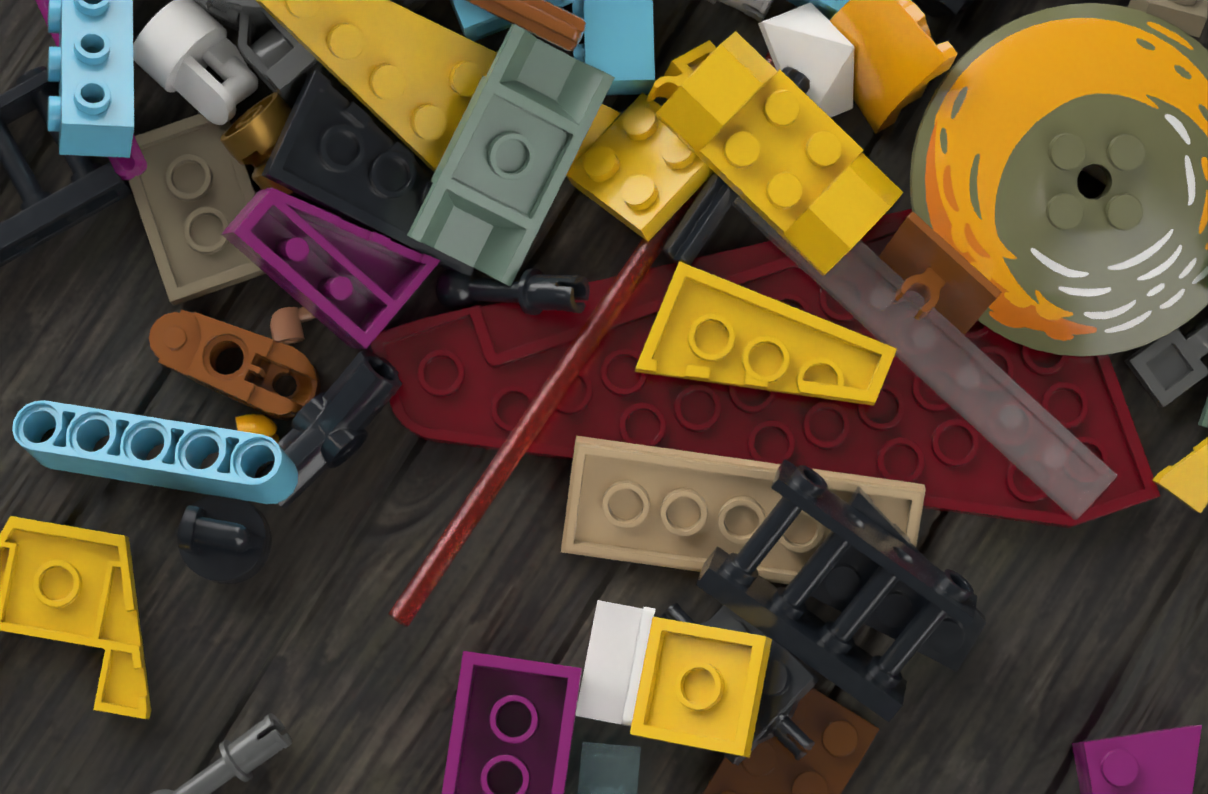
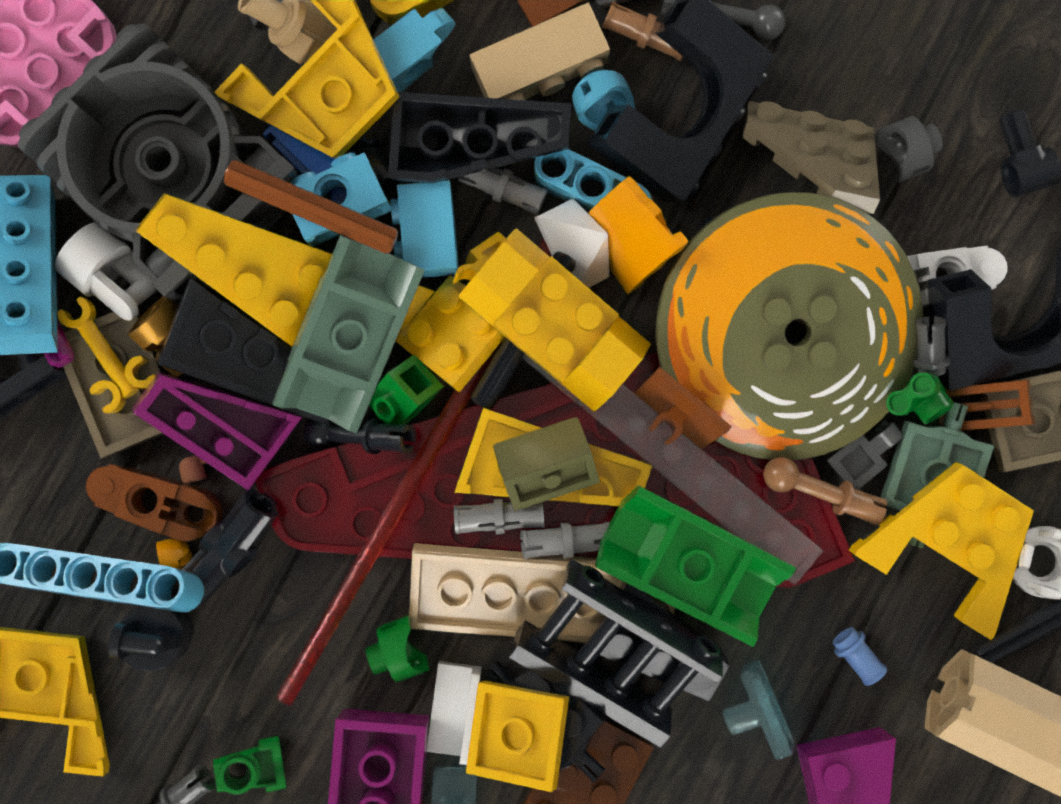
camera: 10 degrees left, 5 degrees up
none -> yellow bar [57,296,156,414]
none -> green plate [213,735,286,795]
none -> green piece [365,615,429,683]
none -> green brick [369,355,444,425]
none -> light grey pin [454,499,545,534]
none -> olive panel [493,417,600,511]
none -> light grey pin [520,522,610,559]
none -> green piece [595,485,796,647]
none -> clear light blue tile [723,659,794,760]
none -> medium nougat pin [763,457,887,526]
none -> medium blue pin [832,627,887,686]

